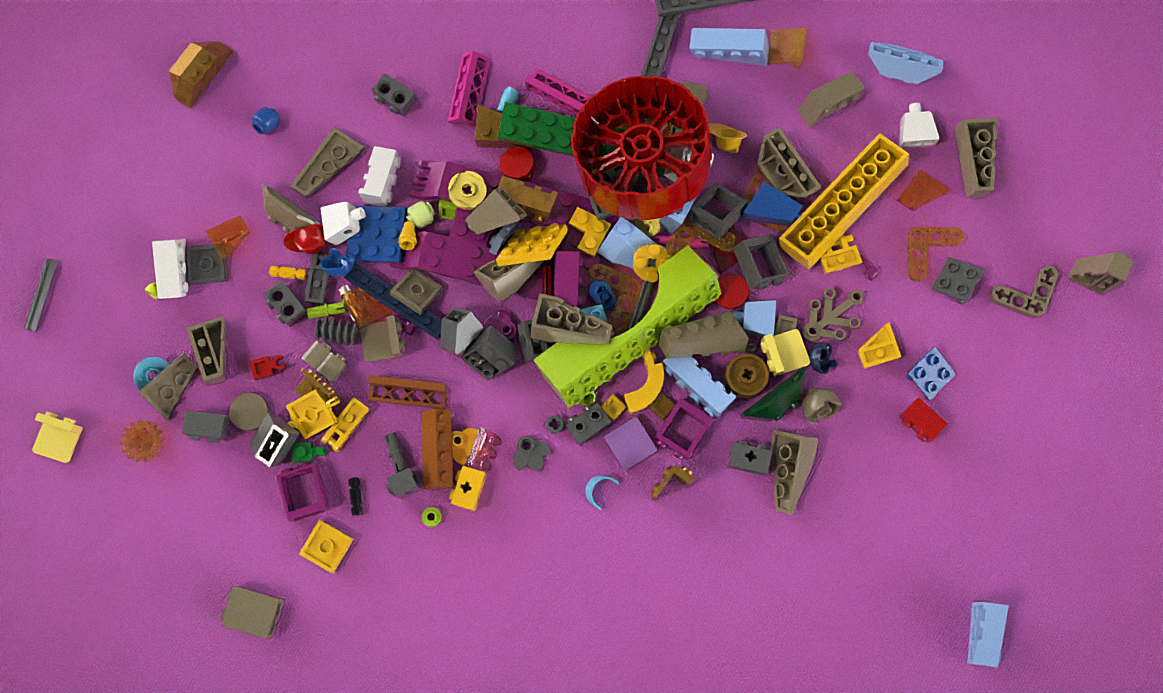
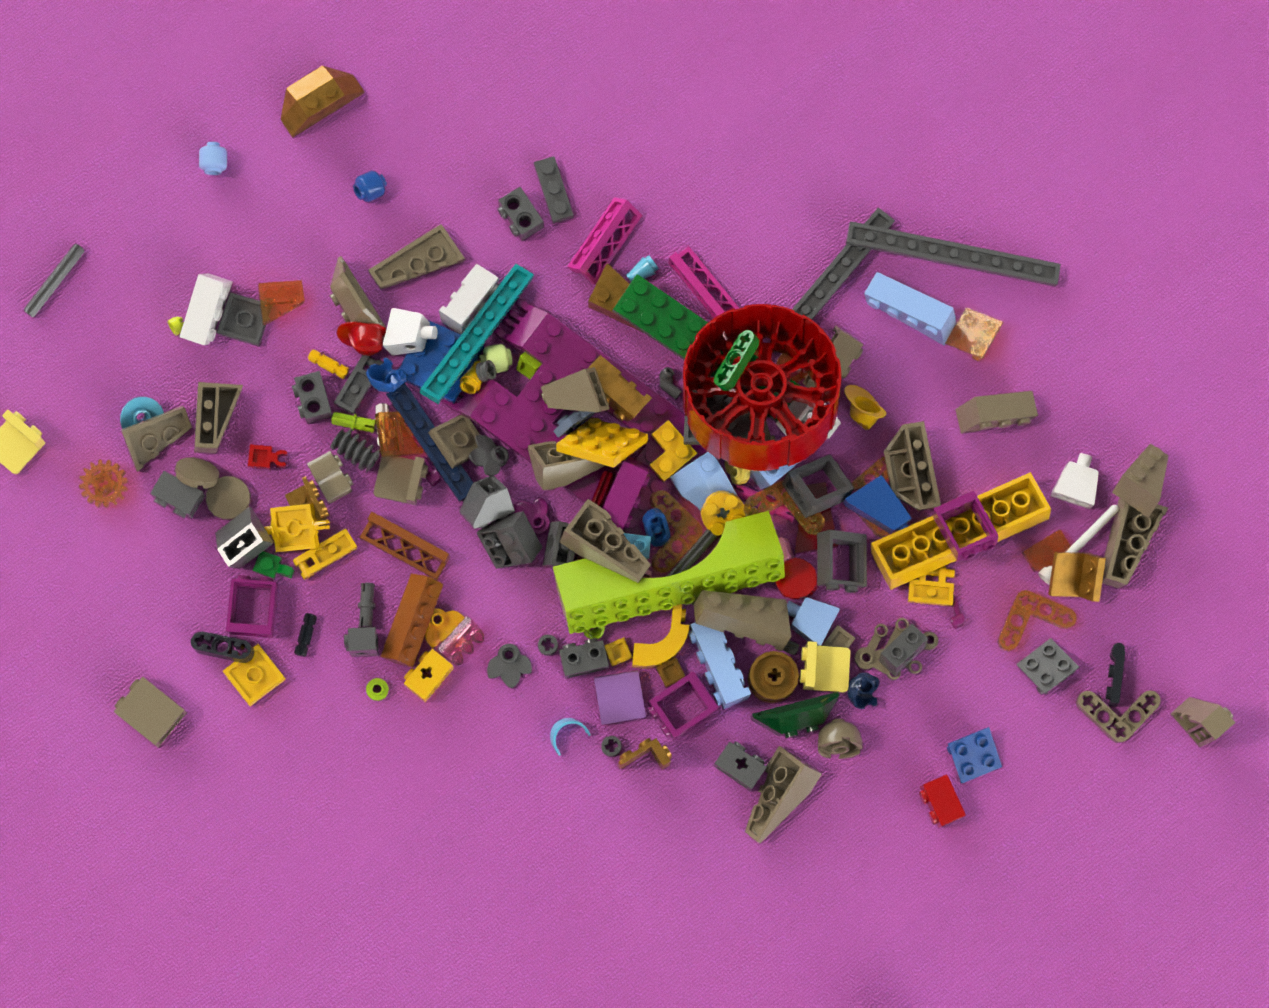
camera: 10 degrees right, 0 degrees up
light yellow plate [448,171,487,210] -> none
red hat [499,147,534,182] -> none
yellow wing [857,323,901,369] -> none
light blue wedge [868,42,943,84] -> none
none -> dark tan tile [174,457,219,489]
none -> black beam [191,631,254,663]
none -> light blue head [199,142,227,175]
none -> teal plate [420,264,534,404]
none -> dark grey plate [469,435,509,476]
none -> dark grey bush [476,360,496,382]
none -> dark grey plate [534,156,574,224]
none -> dark grey bush [601,736,621,757]
none -> dark grey arm [659,367,682,400]
none -> green beam [714,330,759,391]
none -> dark grey brick [879,624,928,676]
none -> magenta window [933,491,998,561]
none -> white piece [1038,505,1119,585]
none -> pearl gold bracket [1048,552,1106,602]
none -> black hinge [1105,642,1126,707]
none -> dark tan wedge [1112,443,1169,518]

